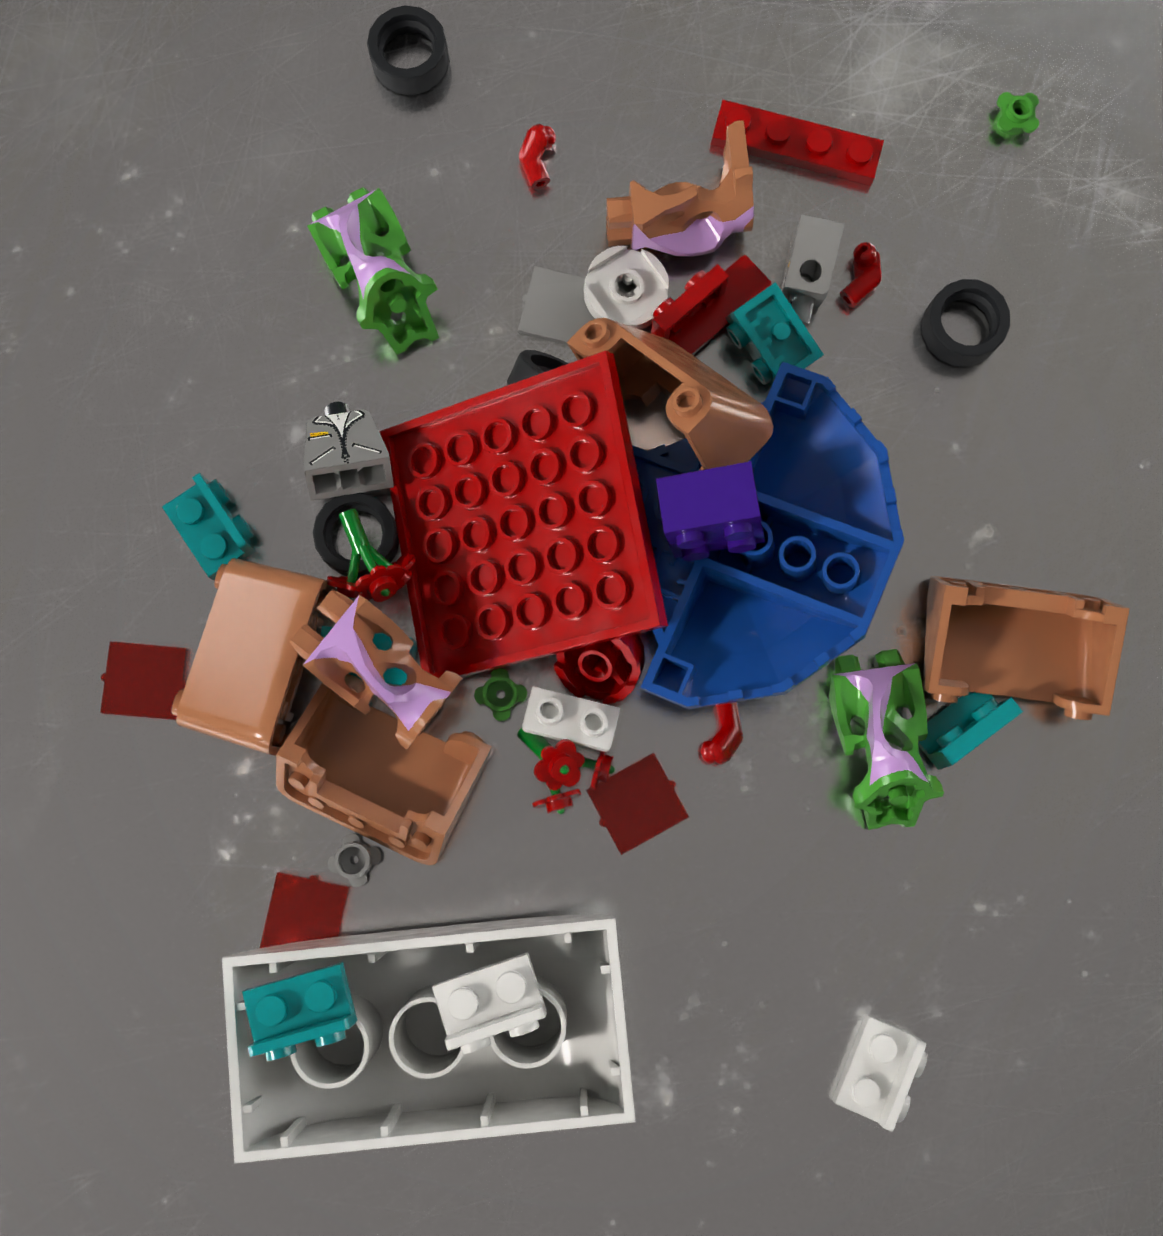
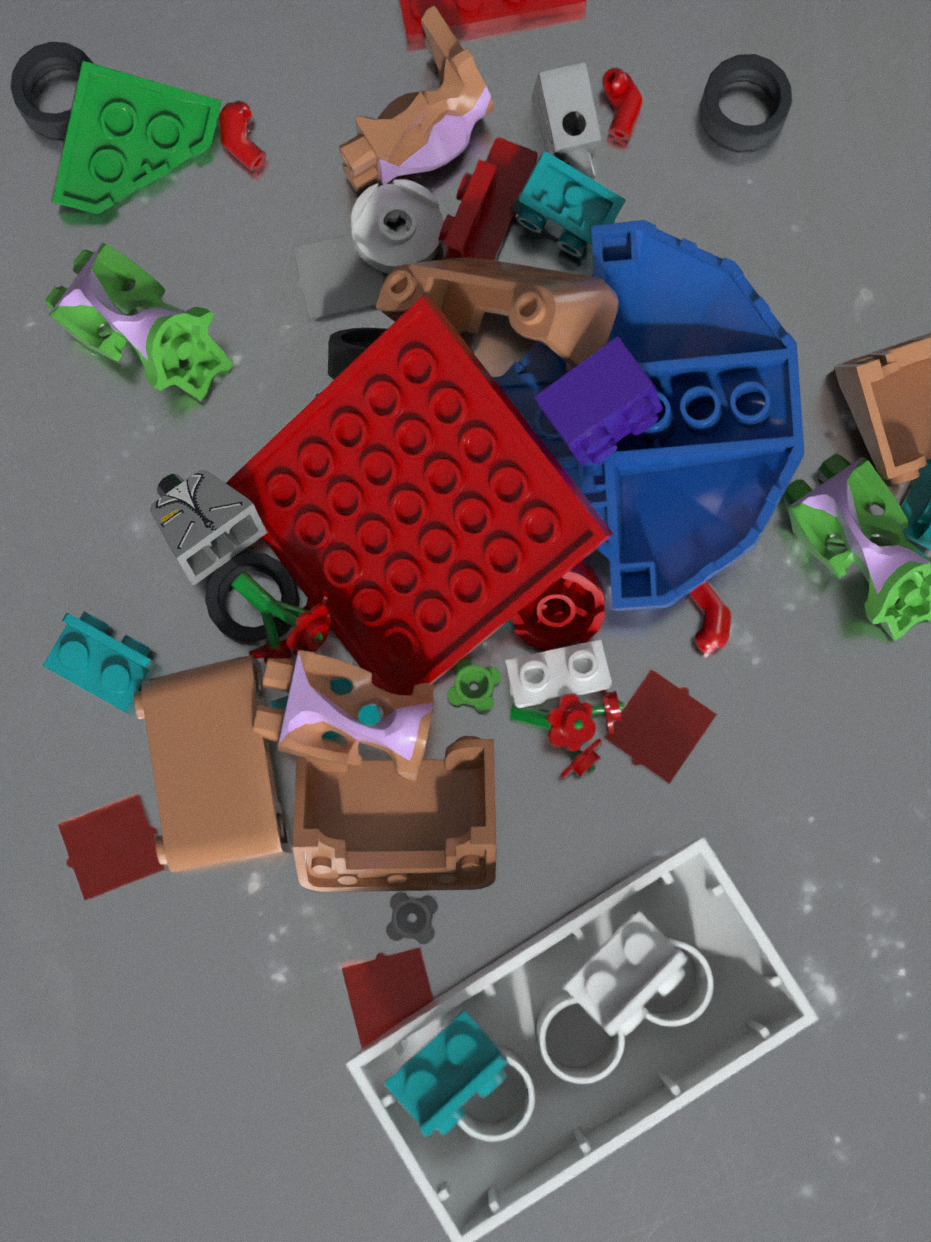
camera: 25 degrees left, 0 degrees up
none -> green plate [51,60,222,214]

